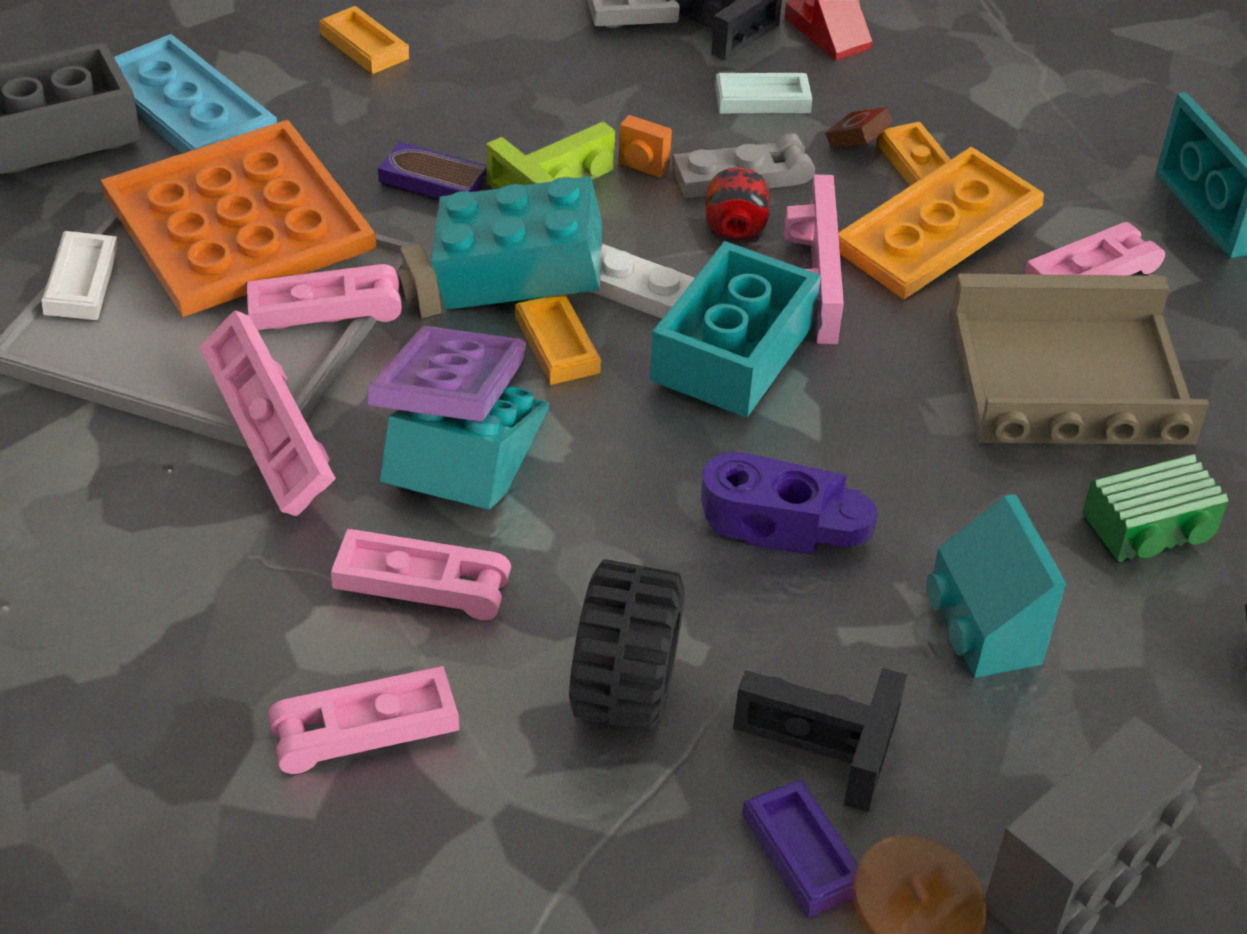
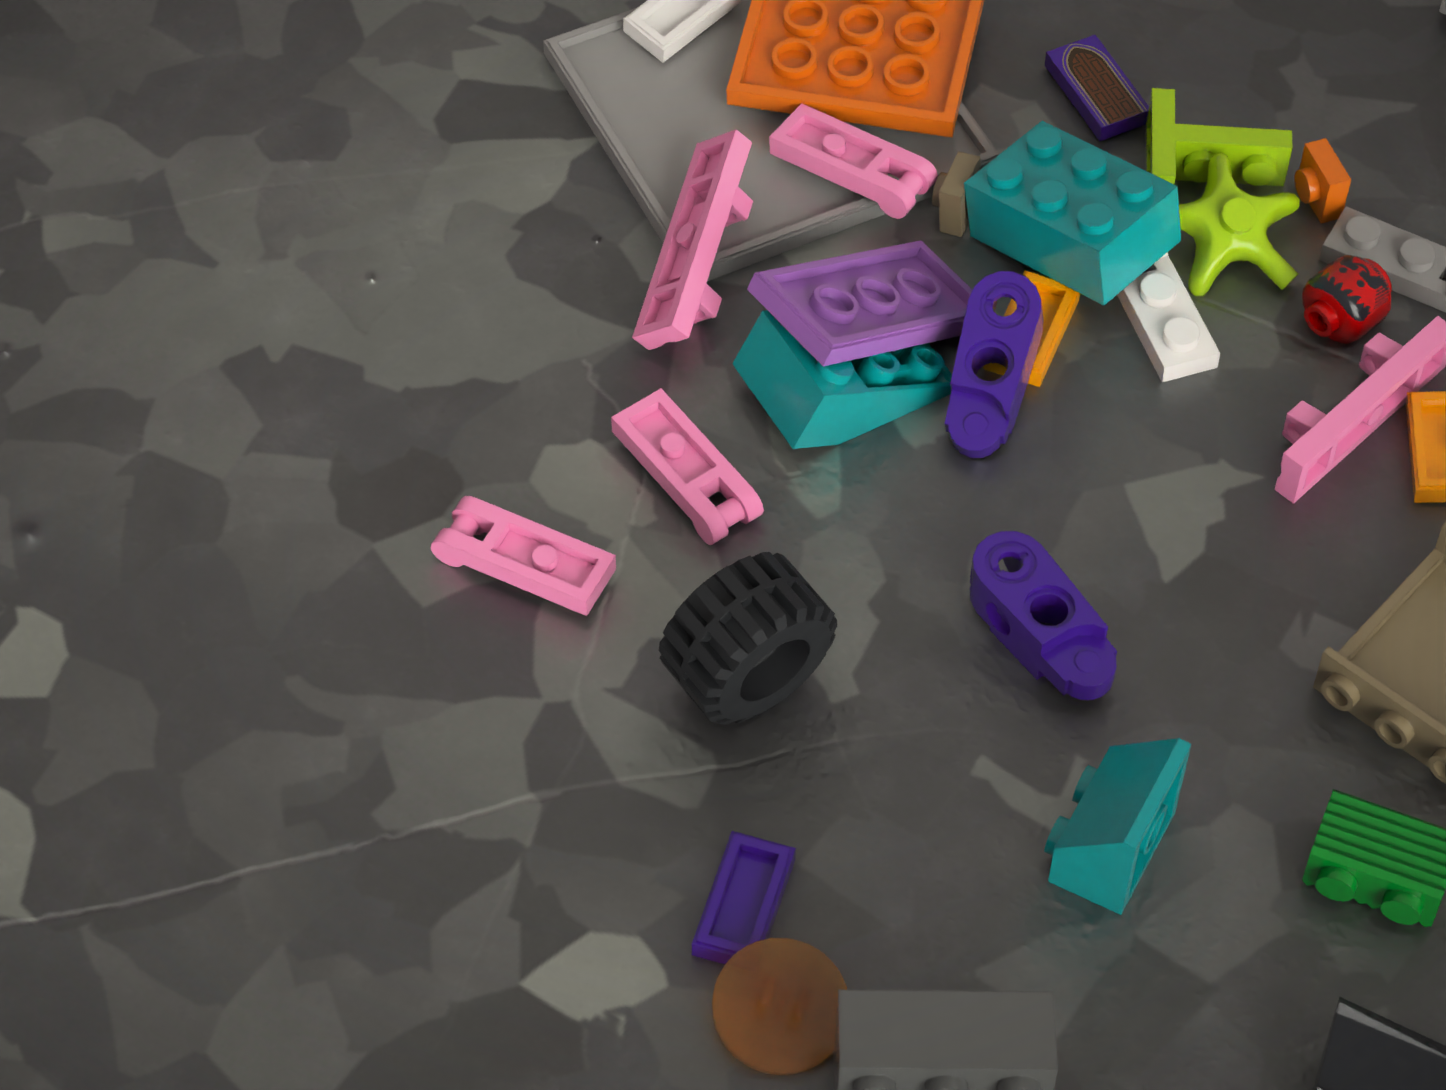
camera: 45 degrees right, 10 degrees up
teal brick [649,241,821,418] -> none
black bracket [733,668,907,812] -> none
none -> dark purple piece [944,271,1043,458]
none -> lime animal [1179,152,1300,297]

